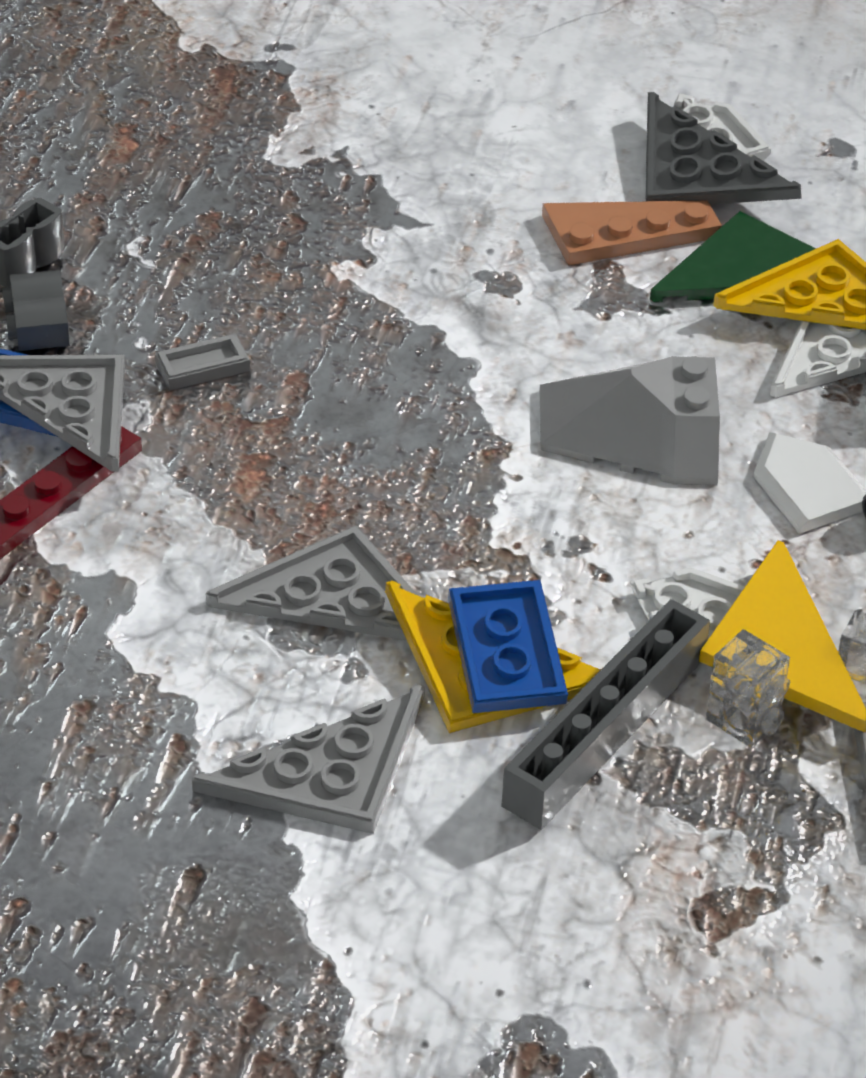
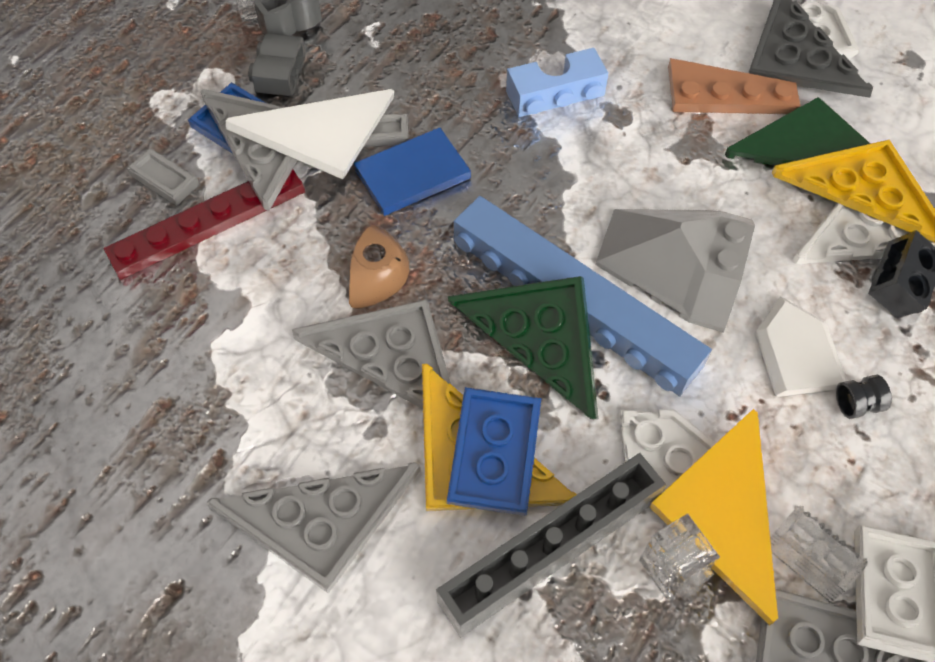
camera: 20 degrees right, 15 degrees up
none -> white tile [226,89,395,179]
none -> medium nougat piece [349,225,409,309]
none -> blue tile [354,127,471,216]
none -> dark green tile [448,276,599,420]
none -> medium blue brick [454,196,712,397]
none -> light blue arch [506,48,609,117]

